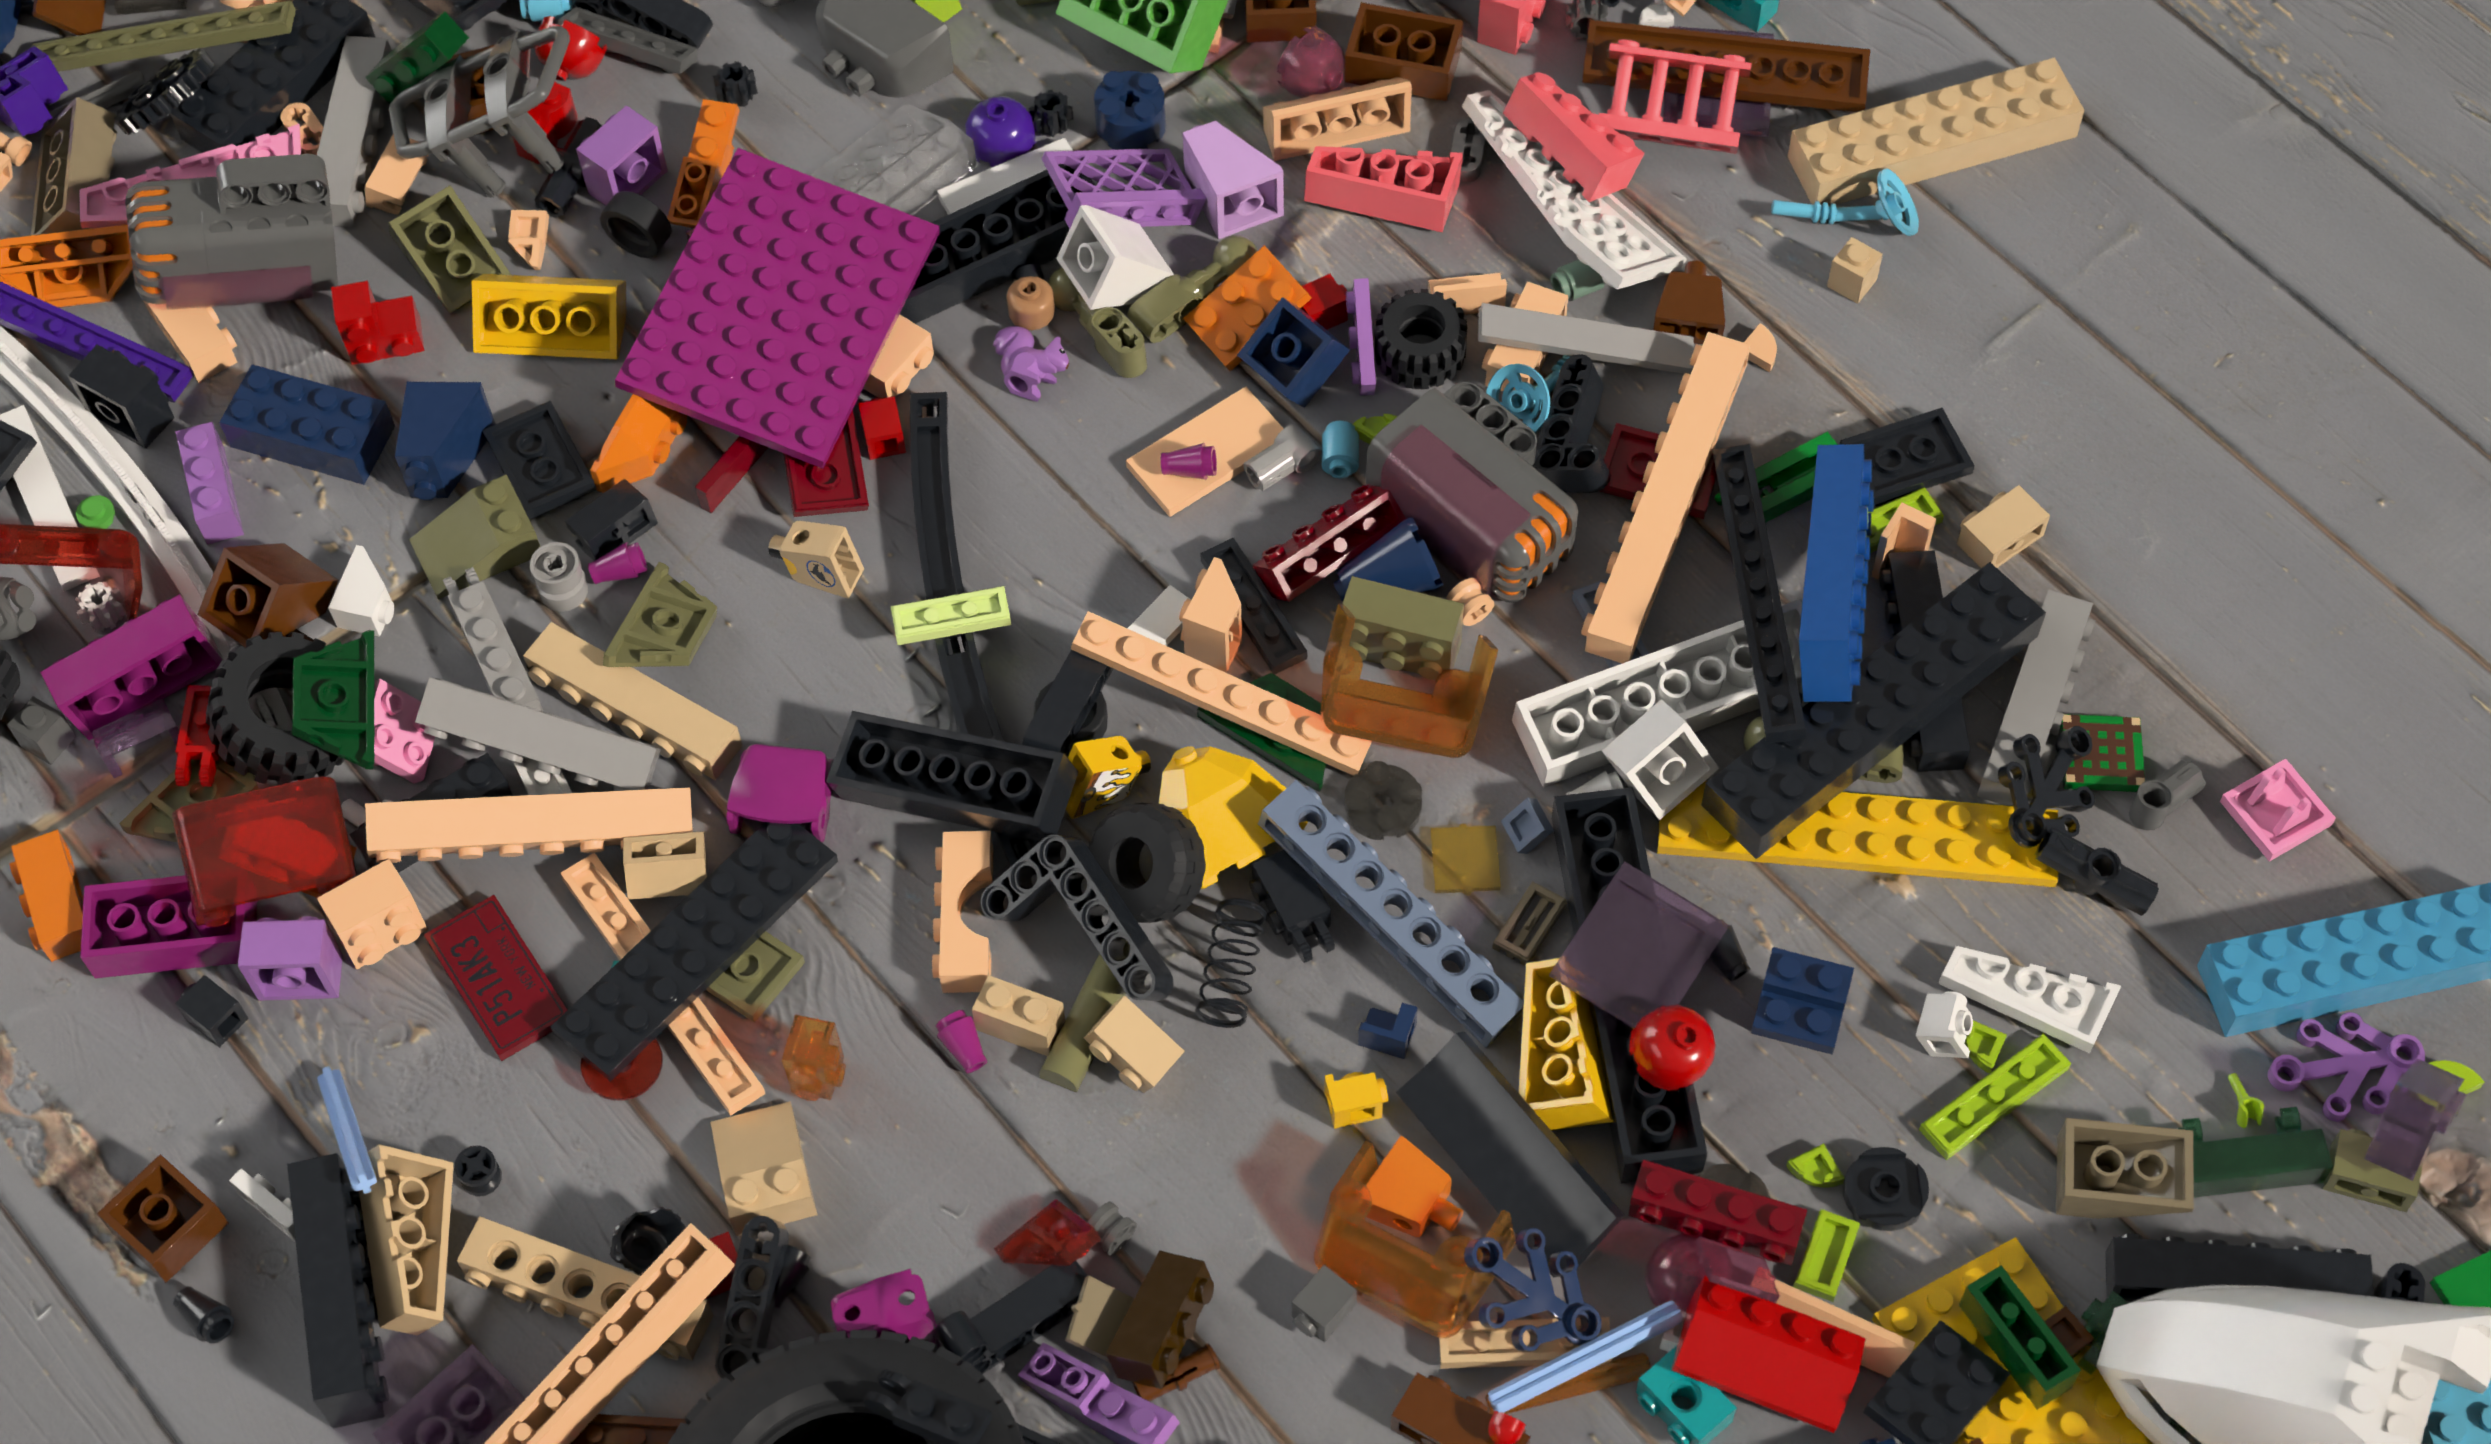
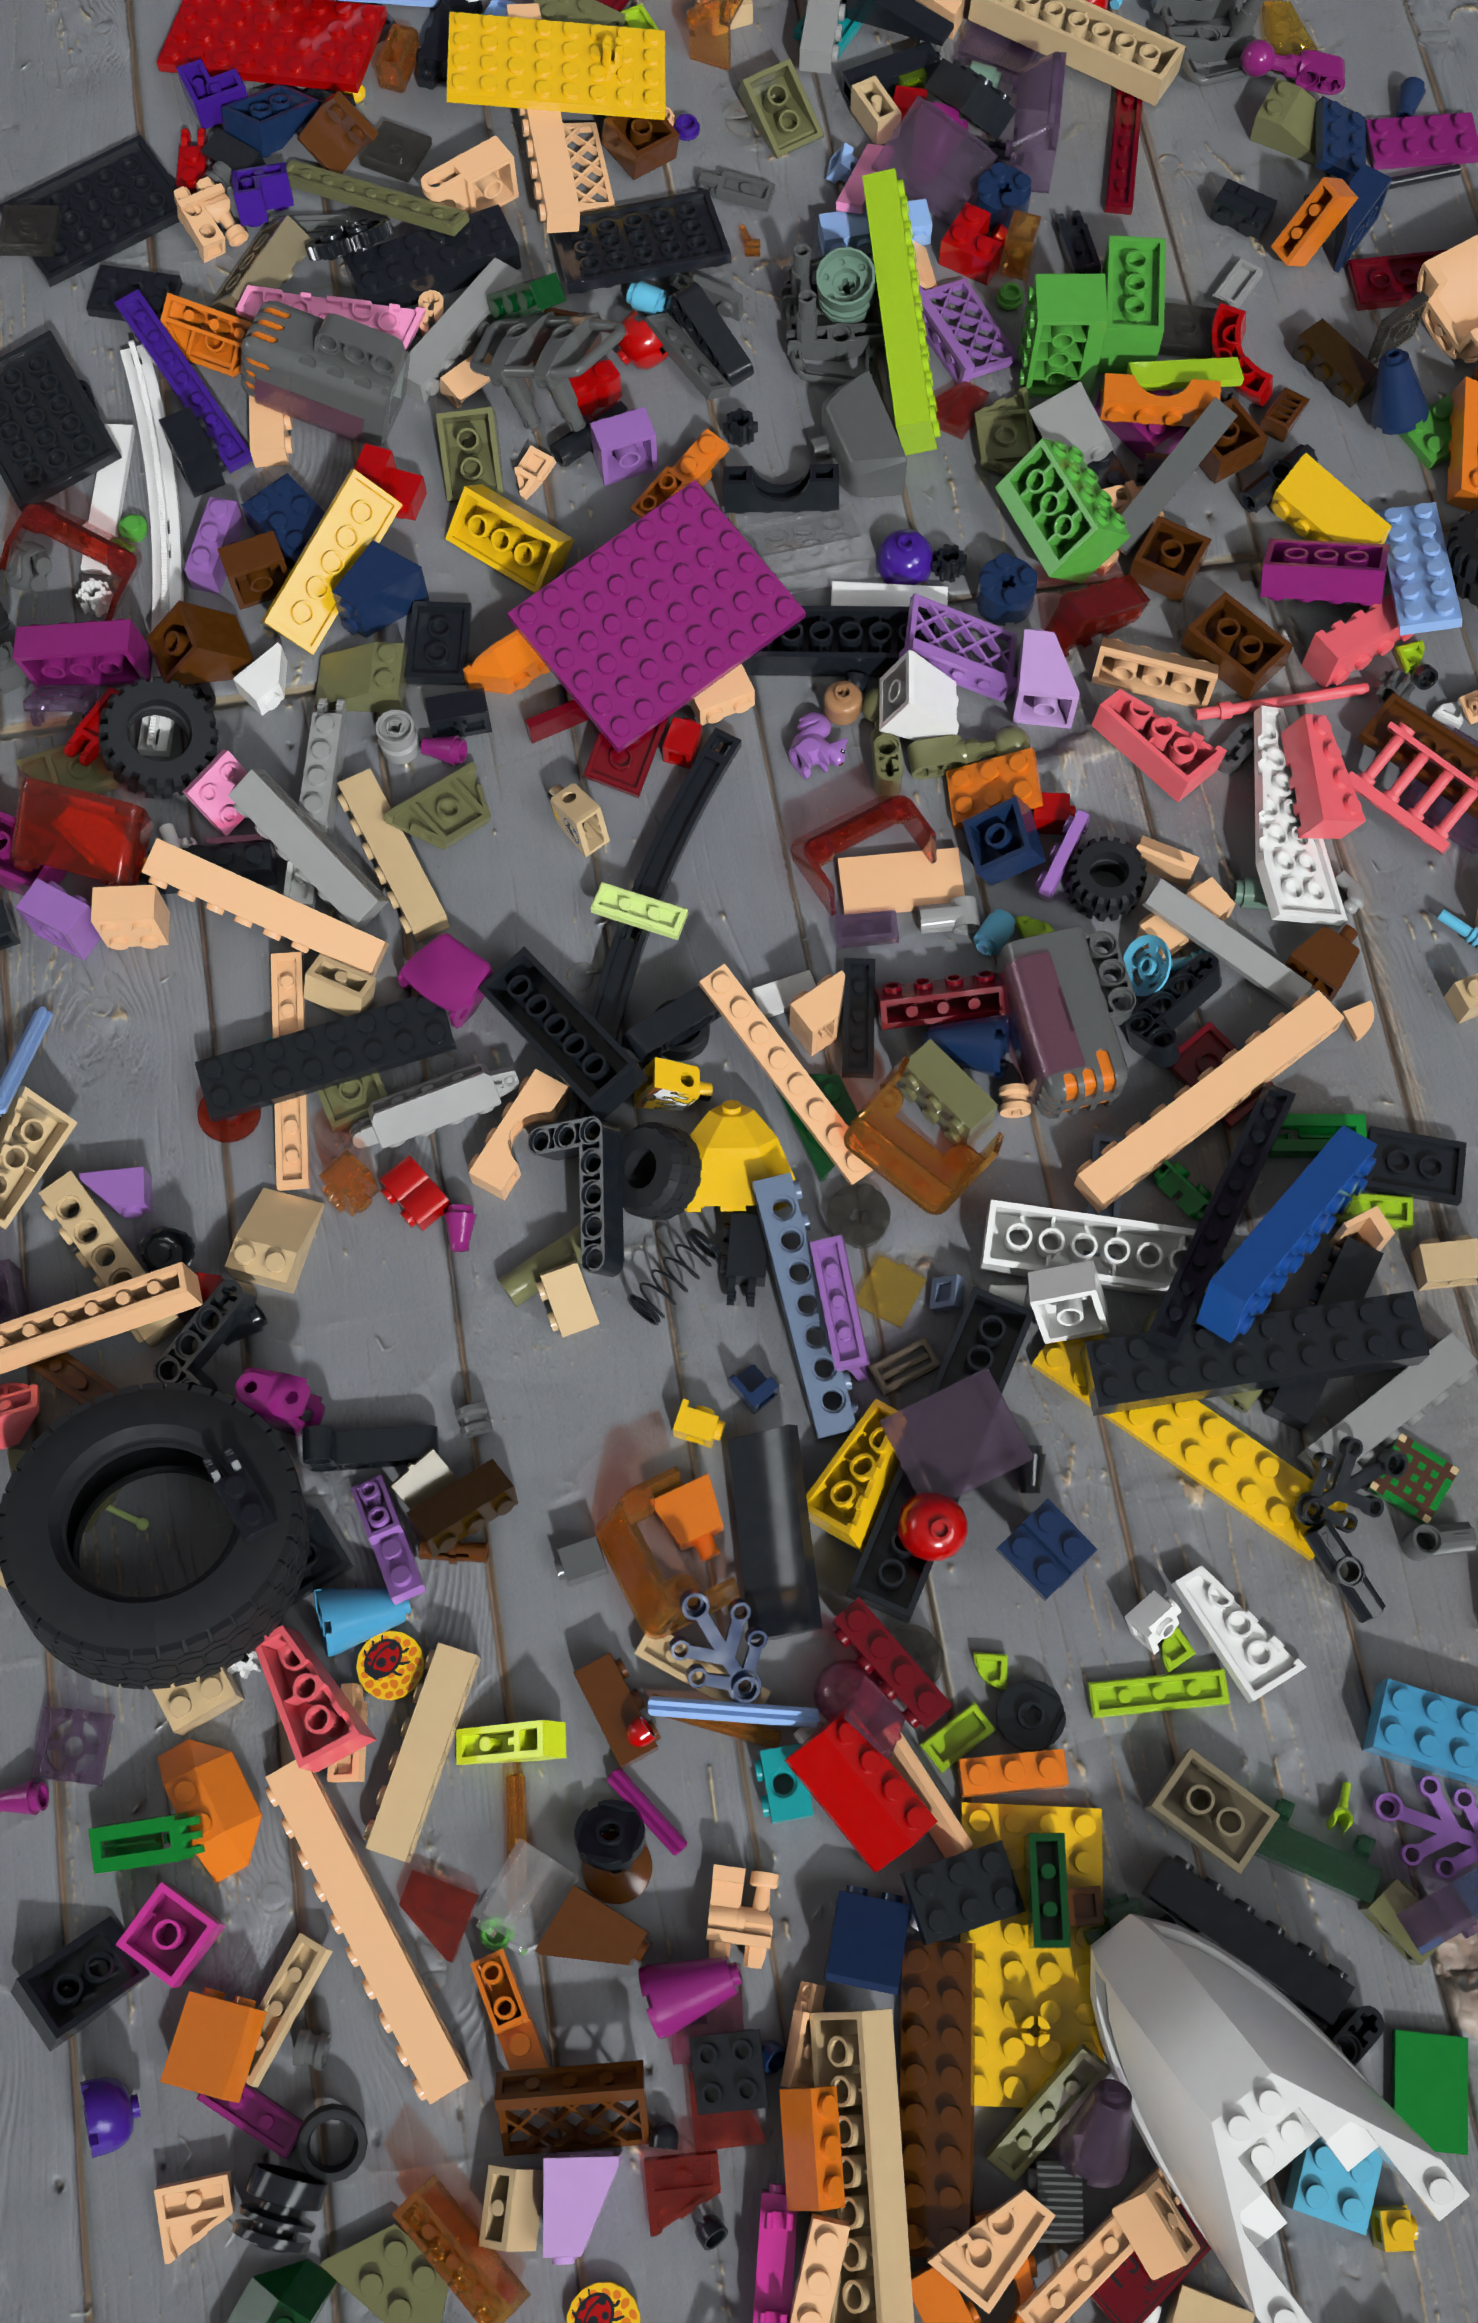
camera: 30 degrees right, 10 degrees up
dark green wing [292,630,374,770] -> none
dark red tile [424,895,567,1062] -> none
black wheel [454,1145,502,1196] -> none
black tyre [599,191,672,258] -> none
tan brick [972,975,1065,1056] -> none
clear red wing [993,1199,1101,1266] -> none
magenta cone [1160,443,1217,480] -> none
clear pink cylinder [1277,26,1345,98] -> none
none -> medium lavender slope [79,1167,153,1219]
none -> clear pink piece [206,833,265,844]
none -> reddish brown brick [217,530,289,610]
none -> yellow plate [261,469,402,655]
none -> light grey hinge [349,1062,520,1149]
none -> red brick [379,1155,451,1231]
none -> black arch [723,464,839,514]
none -> clear red windscreen [791,795,937,916]
none -> medium lavender fence [810,1235,870,1383]
none -> clear purple plate [834,910,899,949]
none -> orange brick [956,1749,1069,1798]
none -> clear red wedge [1045,574,1150,658]
none -> green hinge [1152,1160,1212,1221]
none -> coral bar [1194,683,1369,721]
none -> light grey arm [1335,870,1365,914]

